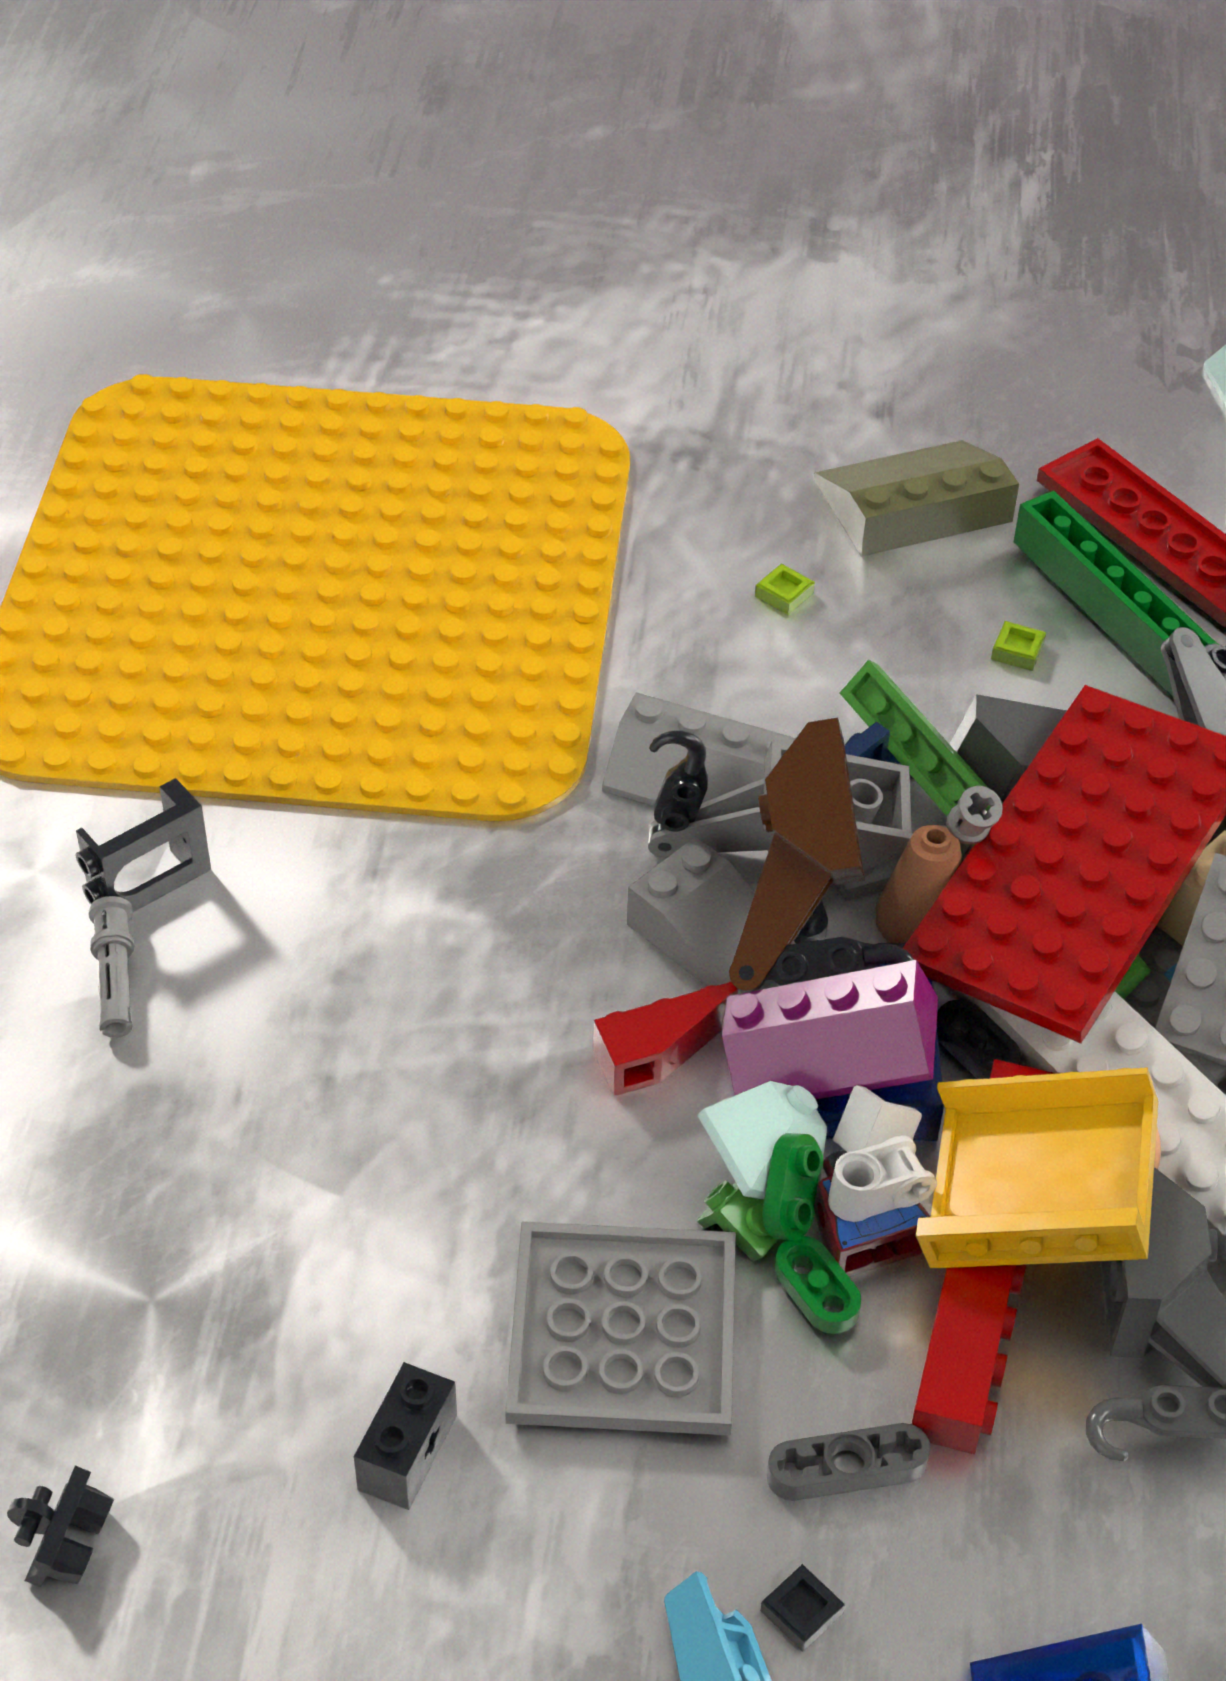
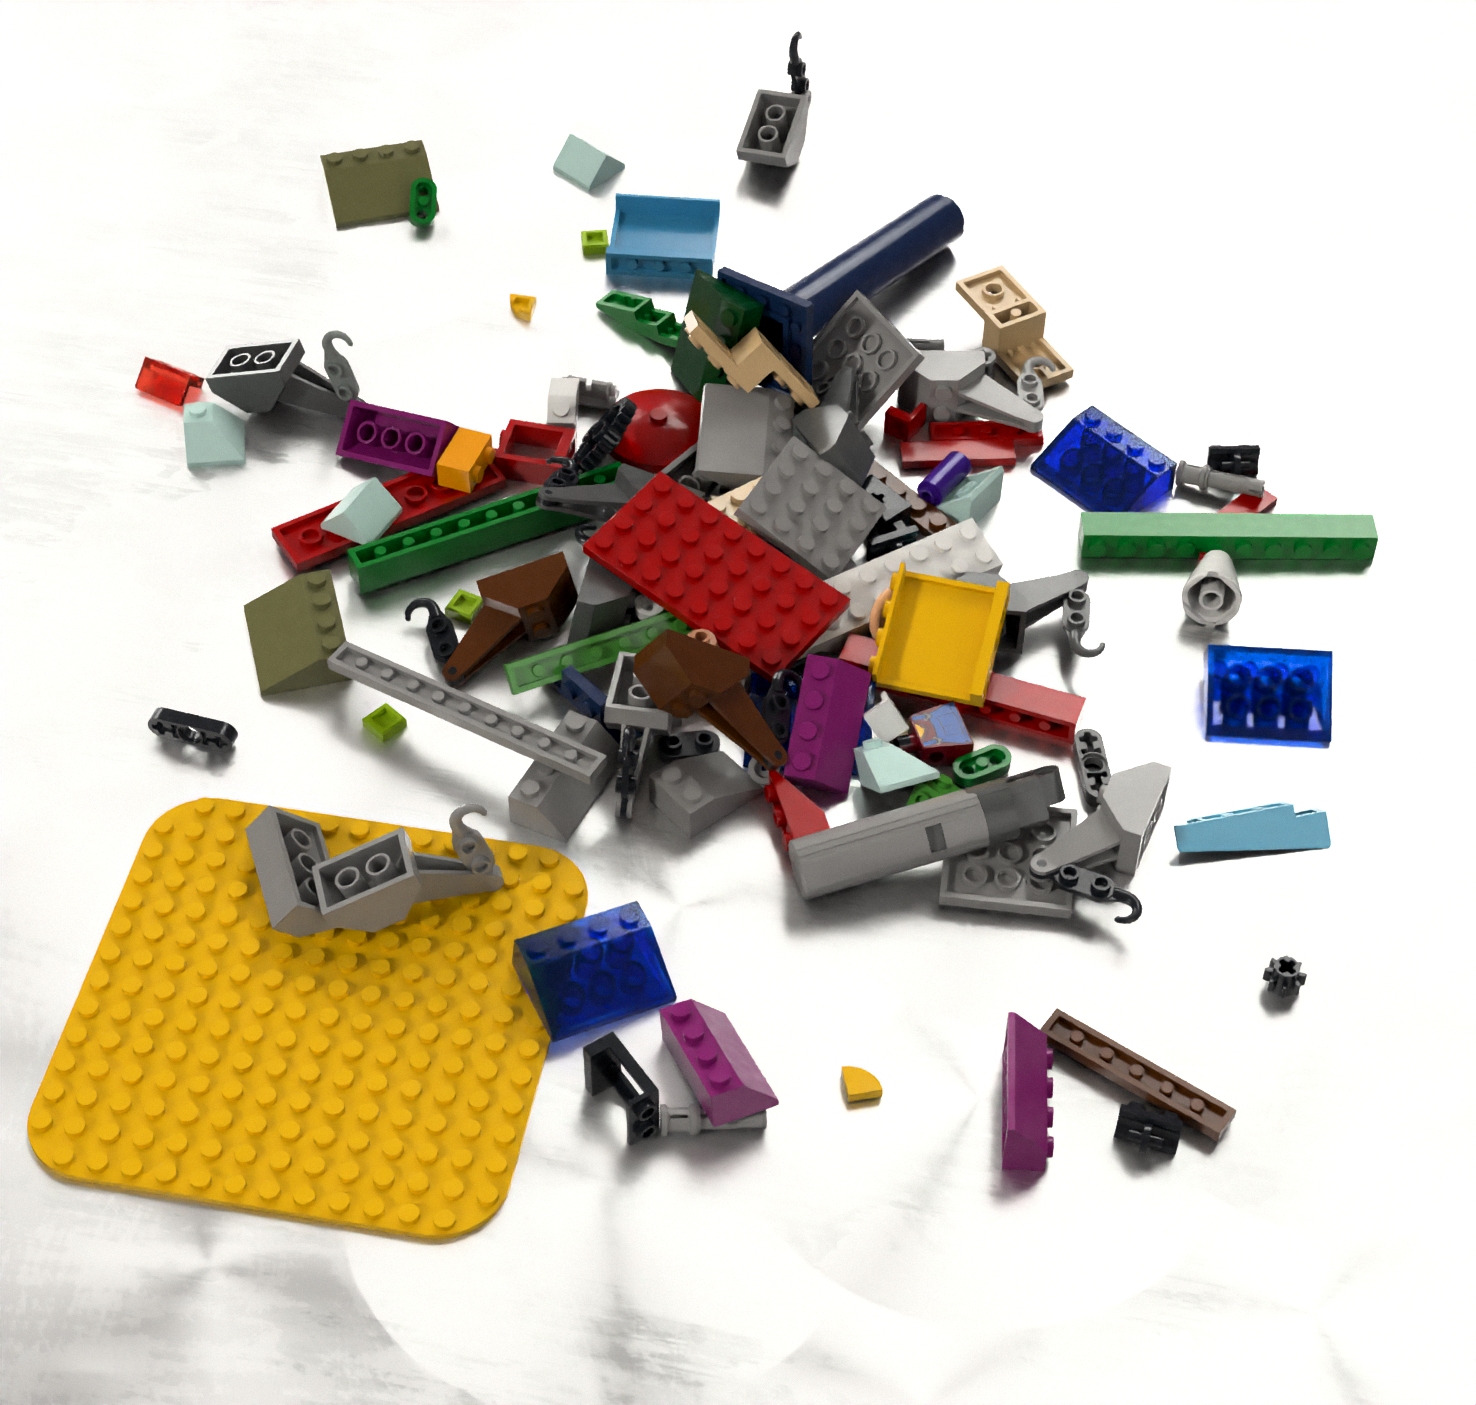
camera: 85 degrees left, 0 degrees up
black brick [353,1362,457,1510] -> none
black tile [760,1564,845,1652] -> none
green plate [762,1133,823,1241] -> none
white piece [828,1135,937,1222] -> none
light grey pin [946,786,1002,856] -> none
none -> black beam [147,707,238,752]
none -> light grey slope [245,805,335,938]
none -> light grey slope [312,803,504,932]
none -> light aqua slope [320,477,403,545]
none -> light grey plate [327,641,608,785]
none -> reddish brown slope [405,551,578,688]
none -> clear blue slope [512,900,677,1043]
none -> magenta slope [659,999,779,1127]
none -> light grey piece [788,765,1066,900]
none -> yellow tile [841,1066,883,1102]
none -> magenta slope [1002,1012,1054,1171]
none -> light grey slope [1029,761,1172,924]
none -> reddish brown plate [1040,1008,1237,1142]

